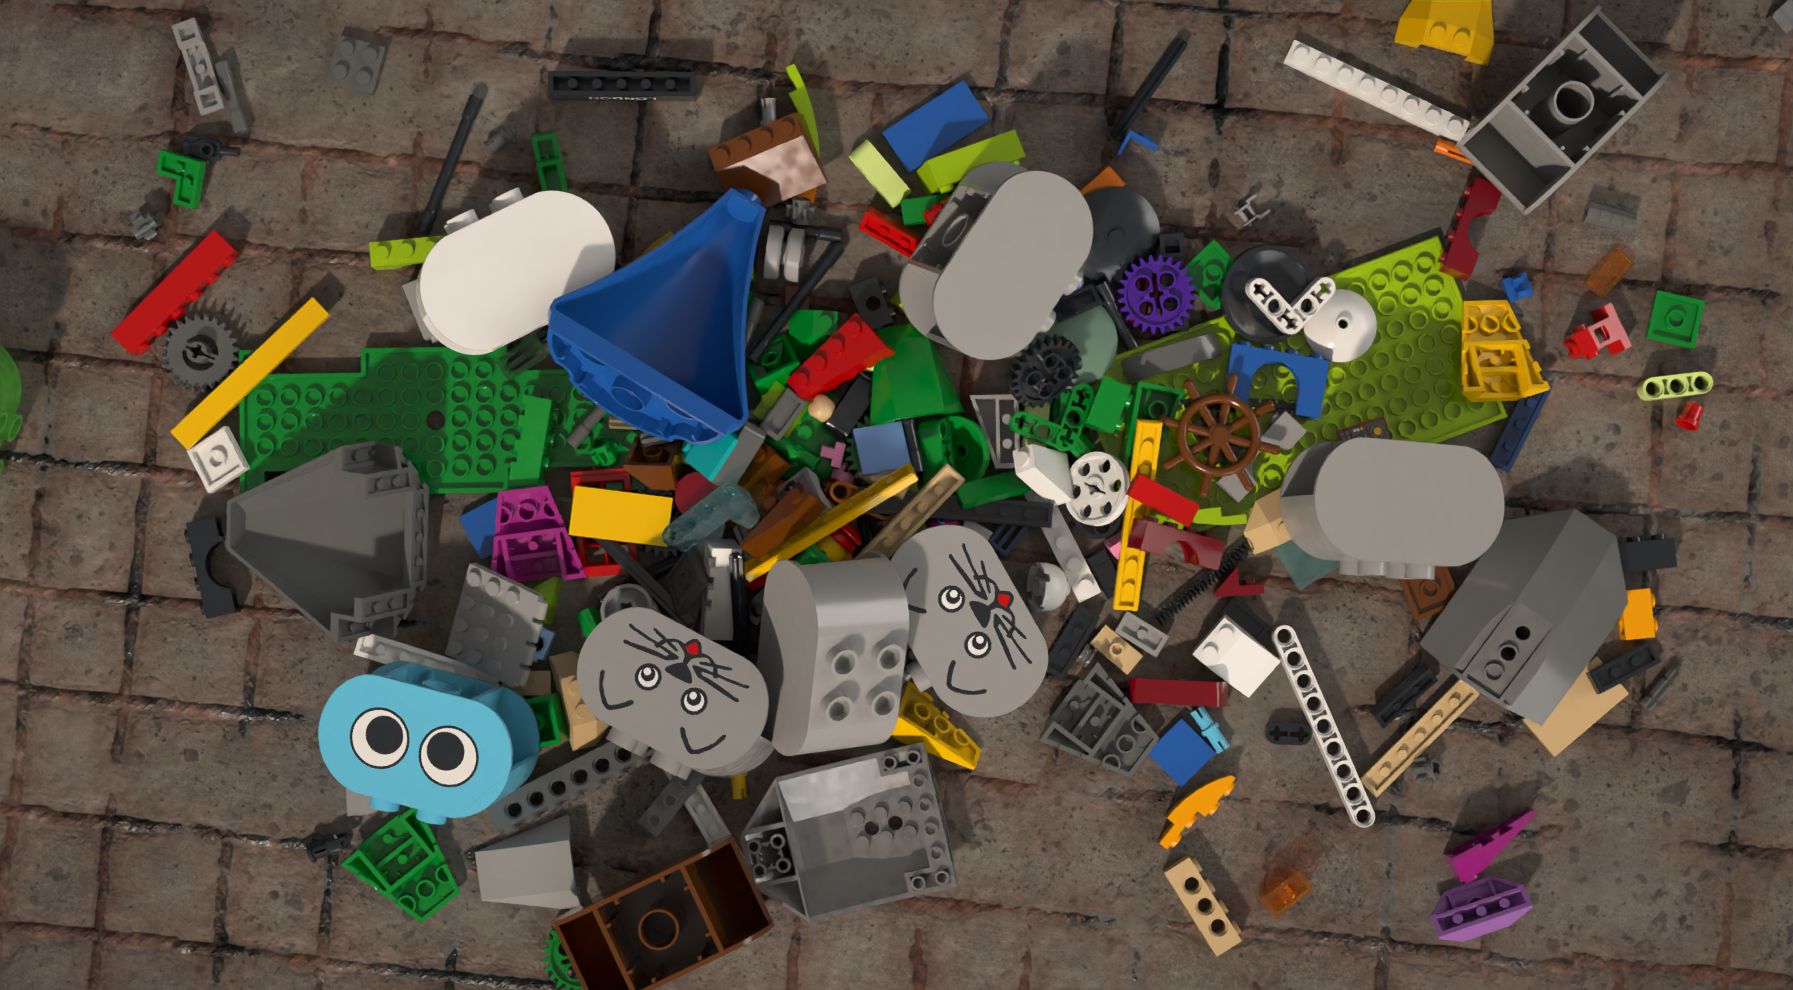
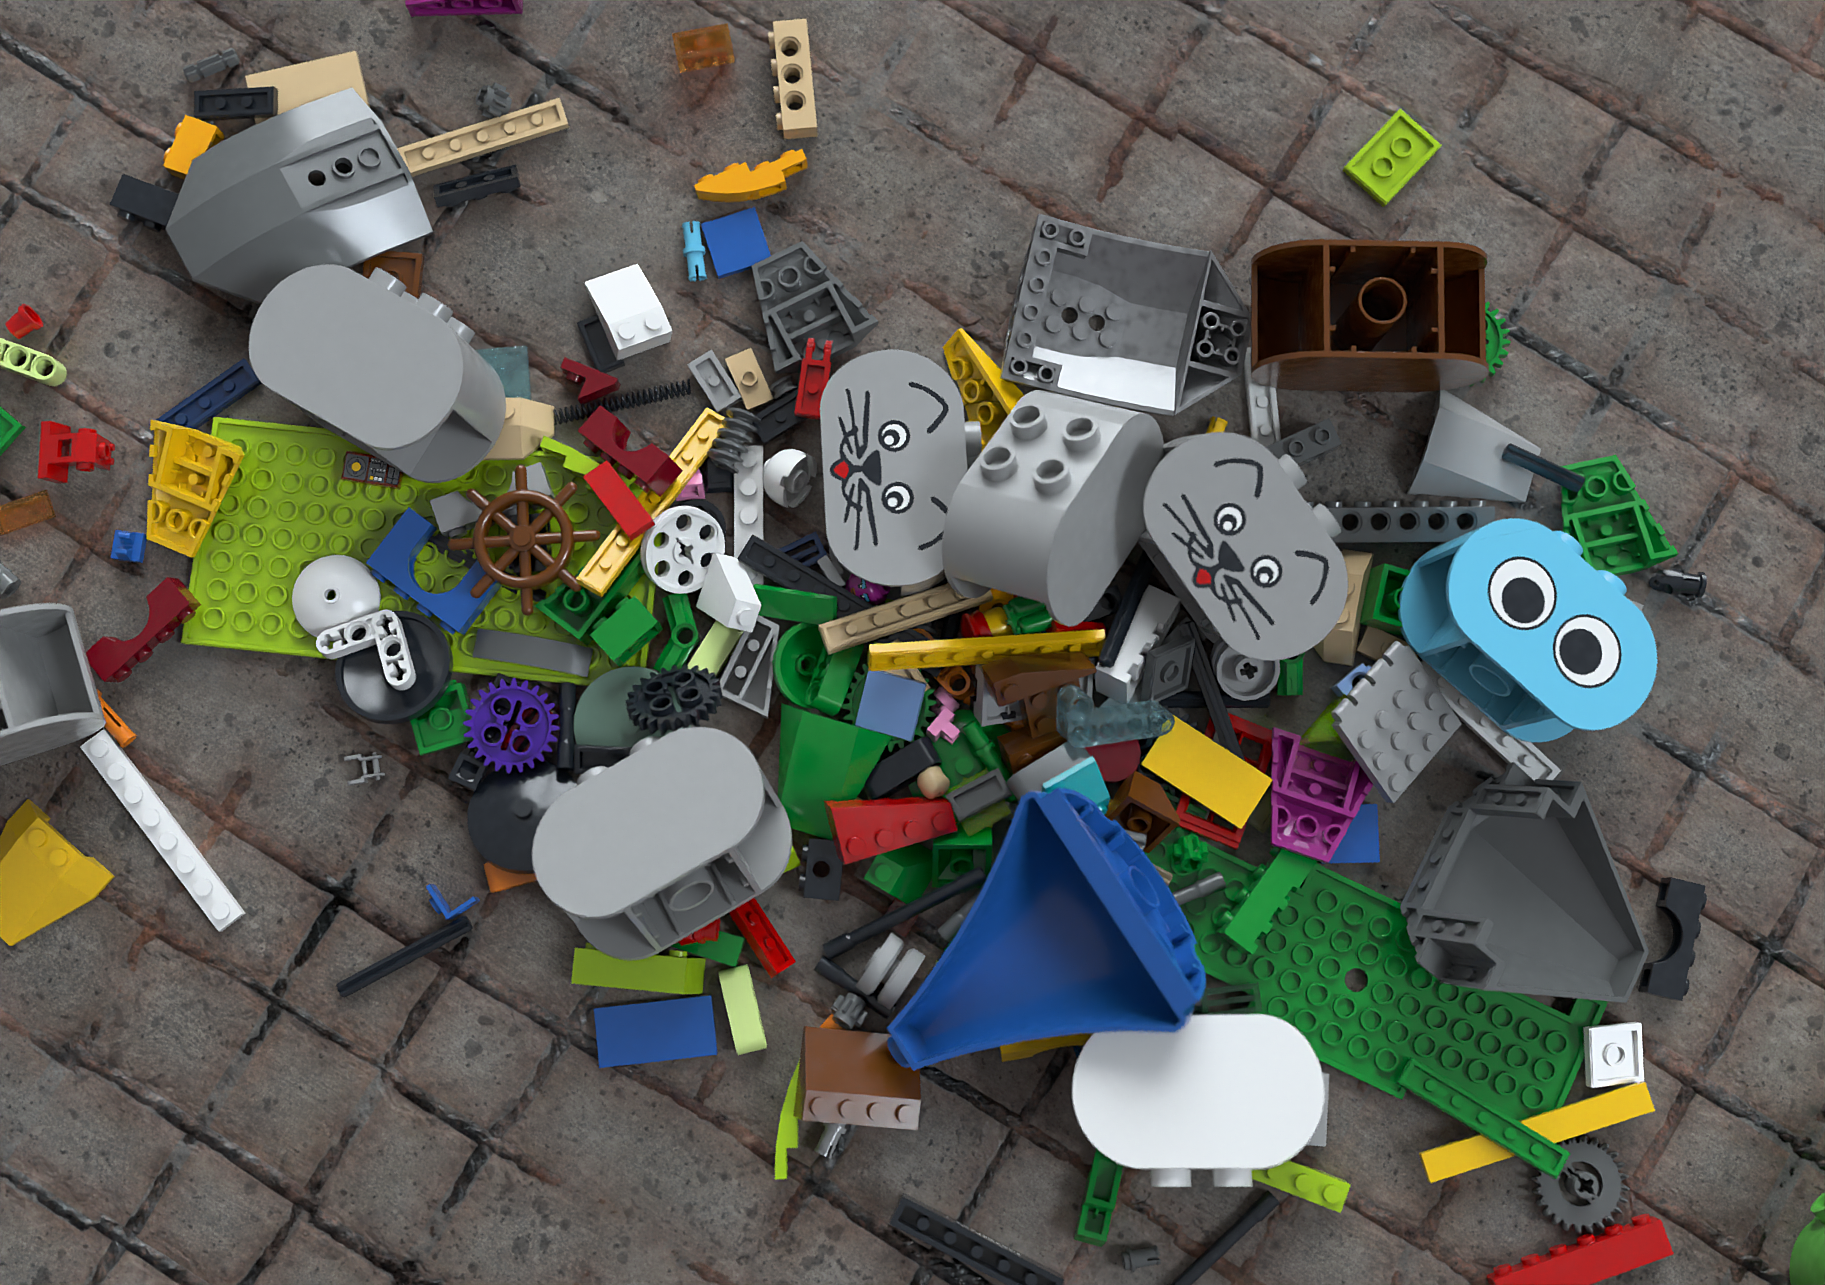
camera: 160 degrees left, 5 degrees down
black piece [901,417,925,474] -> none
green beam [1008,383,1094,451] -> none
dark red beam [1128,677,1228,707] -> none
black beam [1264,722,1312,746] -> none
white beam [1271,625,1375,828] -> none
none -> dark grey piece [707,408,762,474]
none -> red hinge [795,338,833,420]
none -> green tile [1396,1057,1571,1179]
none -> black axle [1502,443,1585,492]

